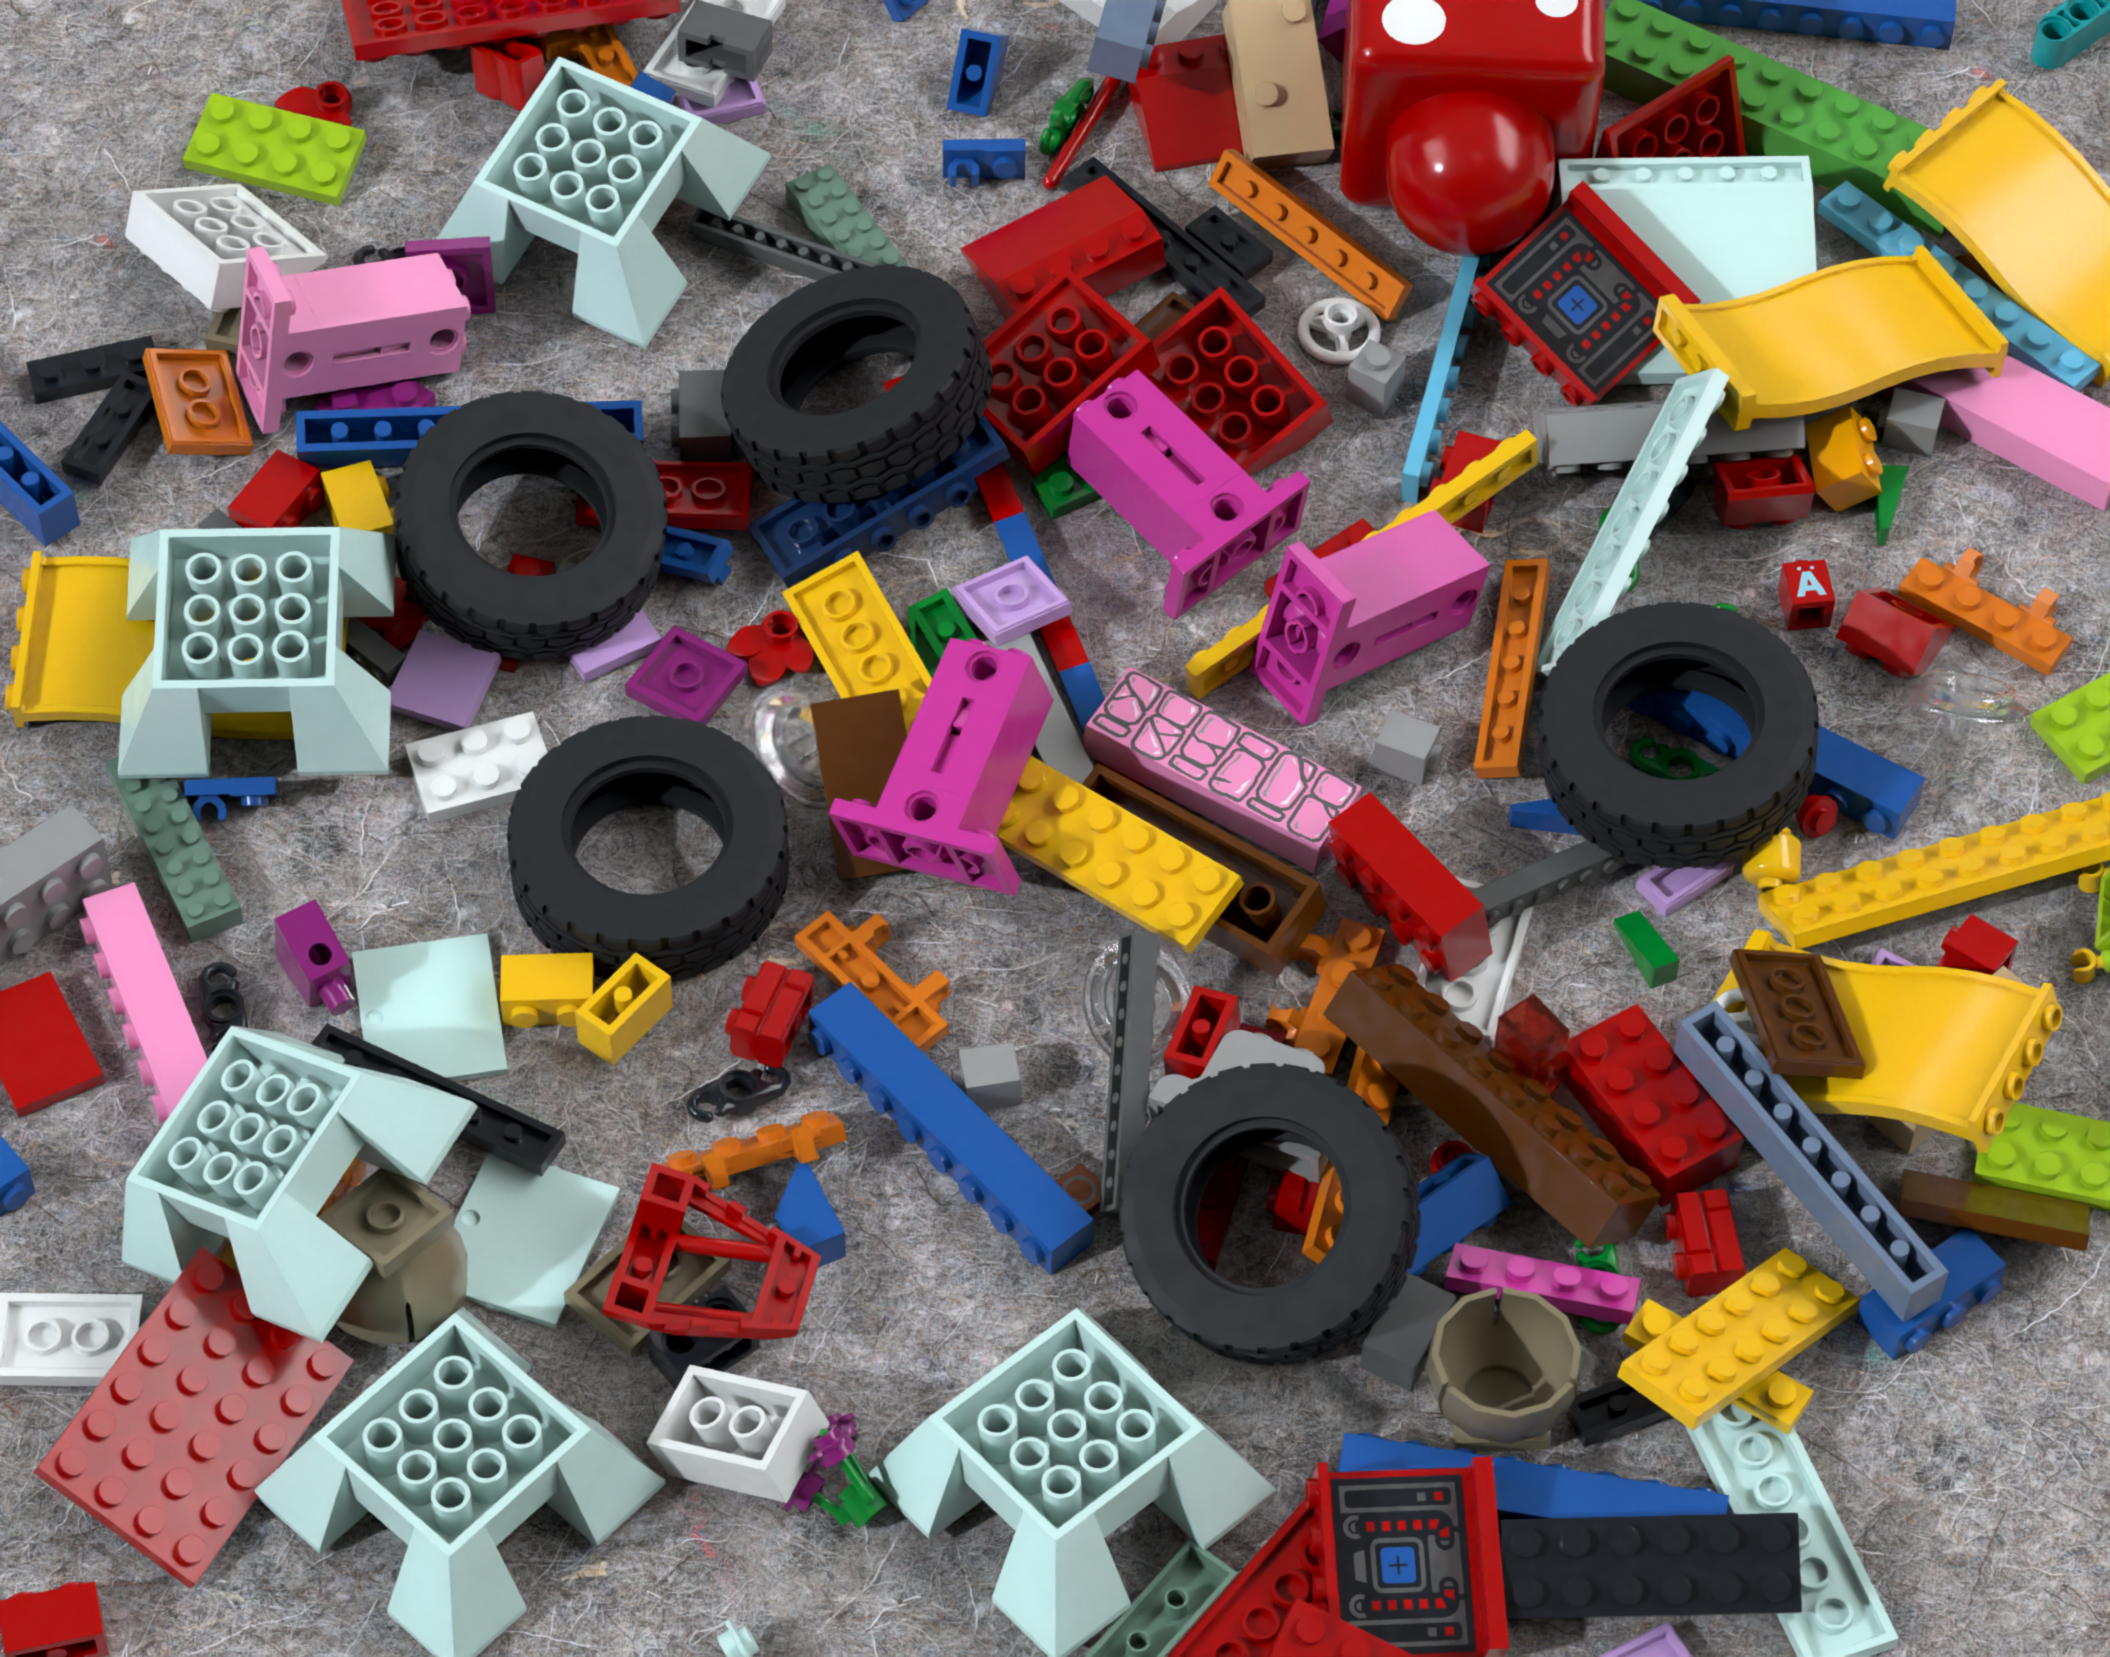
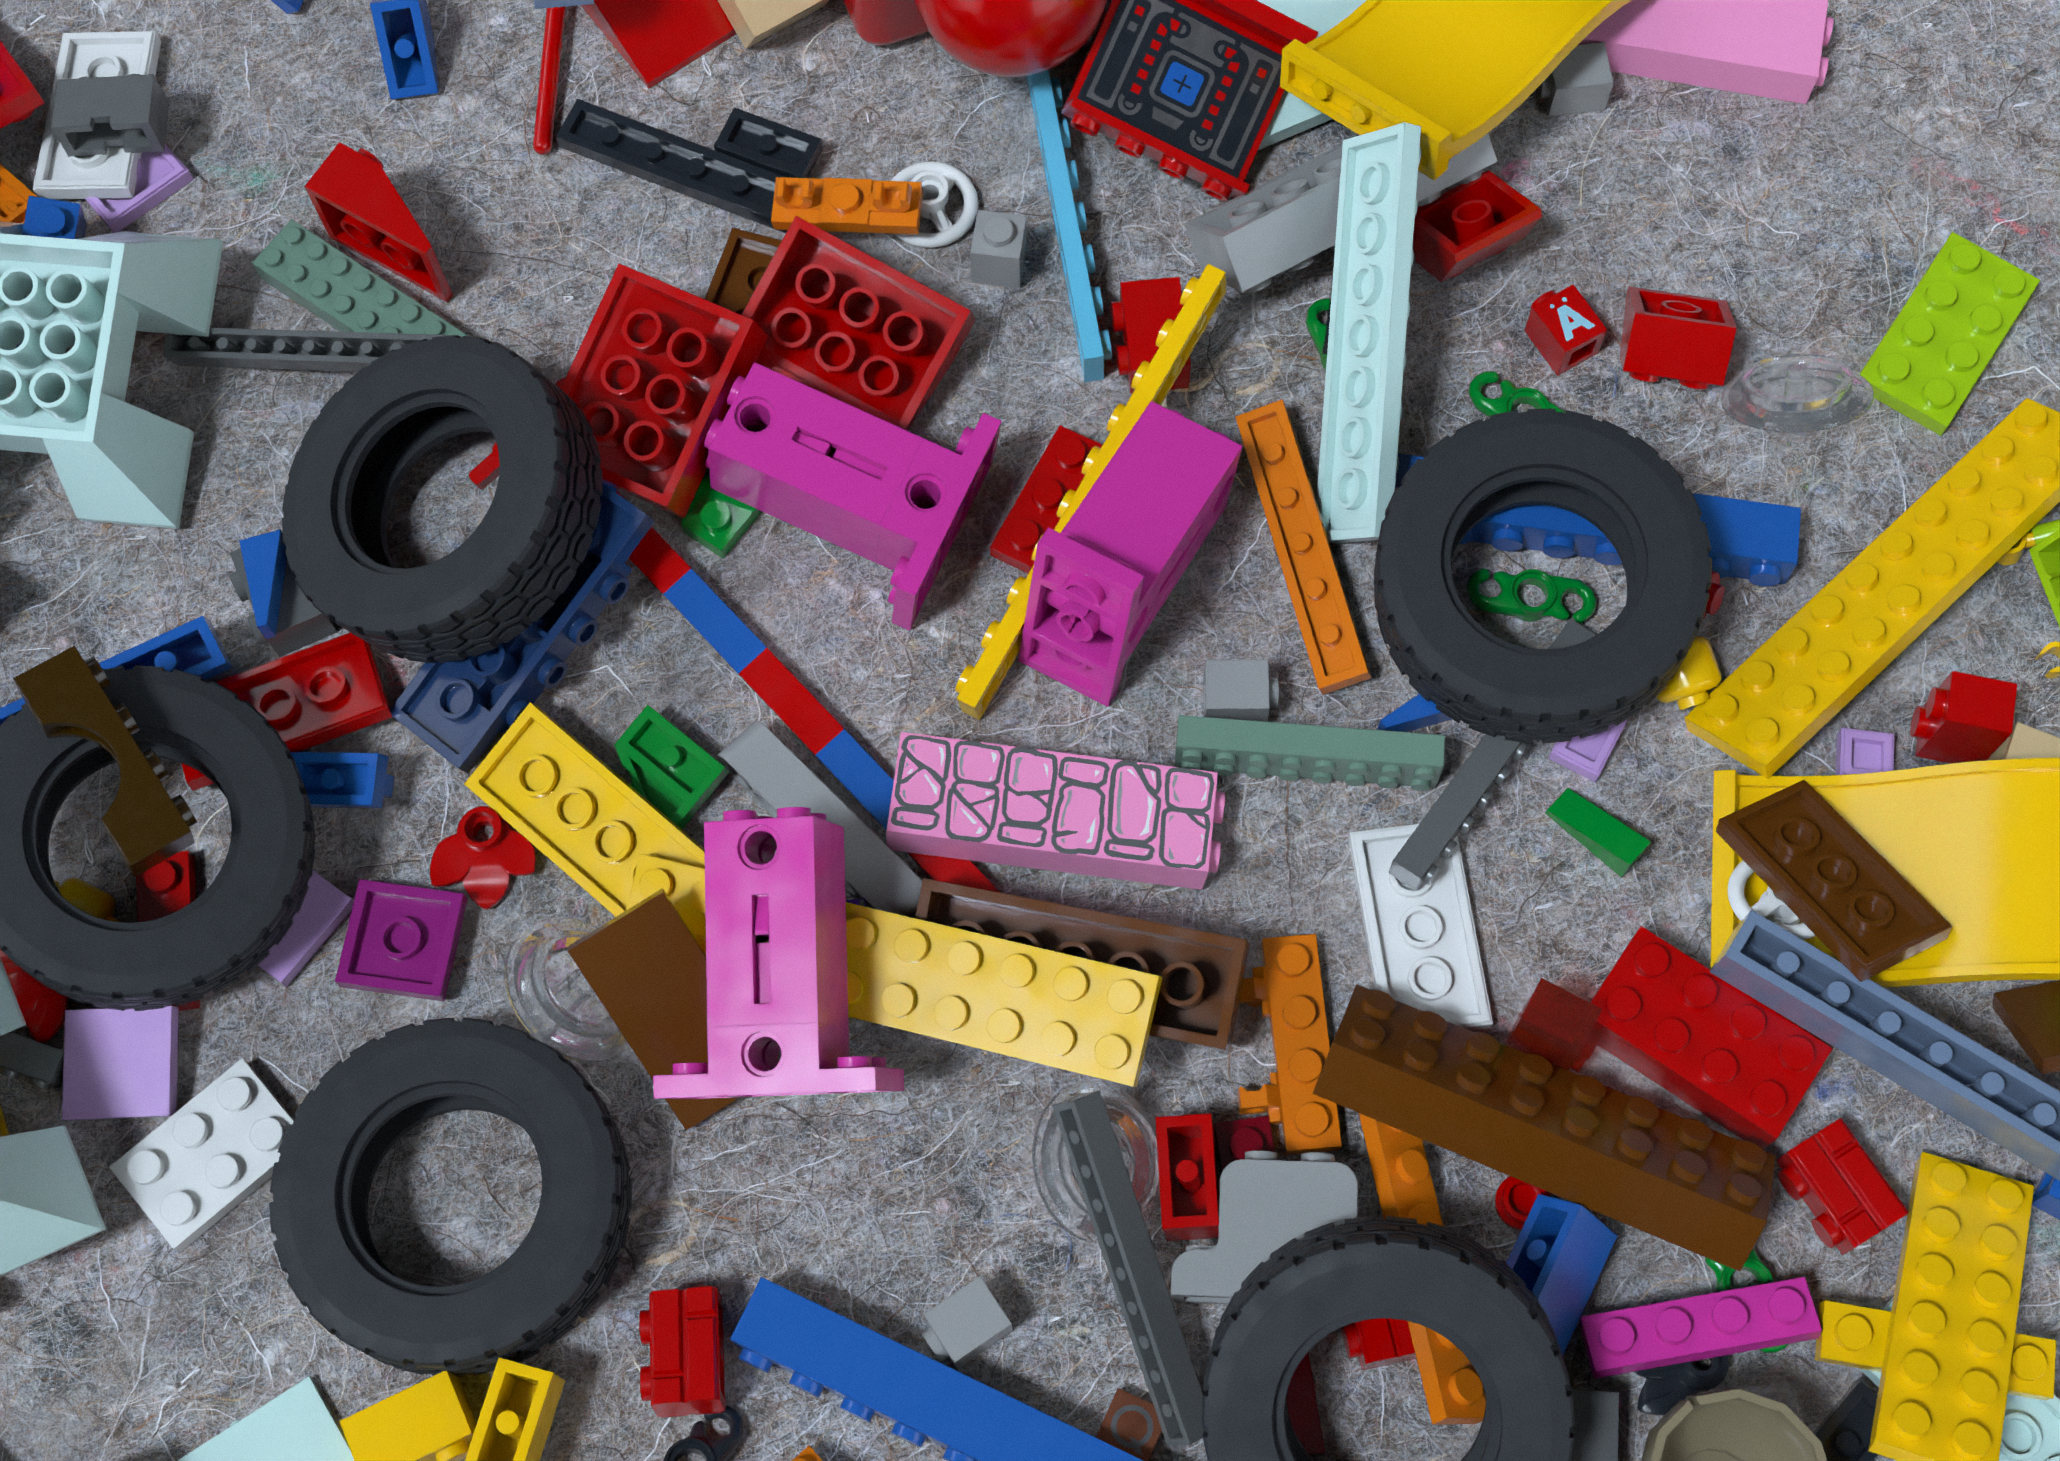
camera: 20 degrees left, 15 degrees up
orange hinge [794,910,951,1053] -> none
blue plate [943,139,1026,187] -> none
lavender tile [952,555,1072,647] -> none
red slope [960,175,1166,321] -> none
green piece [1039,77,1094,155] -> none
orange plate [1208,149,1413,321] -> none
red brick [1328,792,1493,983] -> none
light orange brick [1805,405,1883,513] -> none
green piece [1872,465,1909,545] -> none
orange hinge [1898,547,2073,676] -> none
none -> dark brown arch [13,646,197,877]
none -> blue piece [239,529,287,639]
none -> red slope [304,142,453,303]
none -> orange plate [771,177,923,235]
none -> sand green piece [1174,715,1445,791]

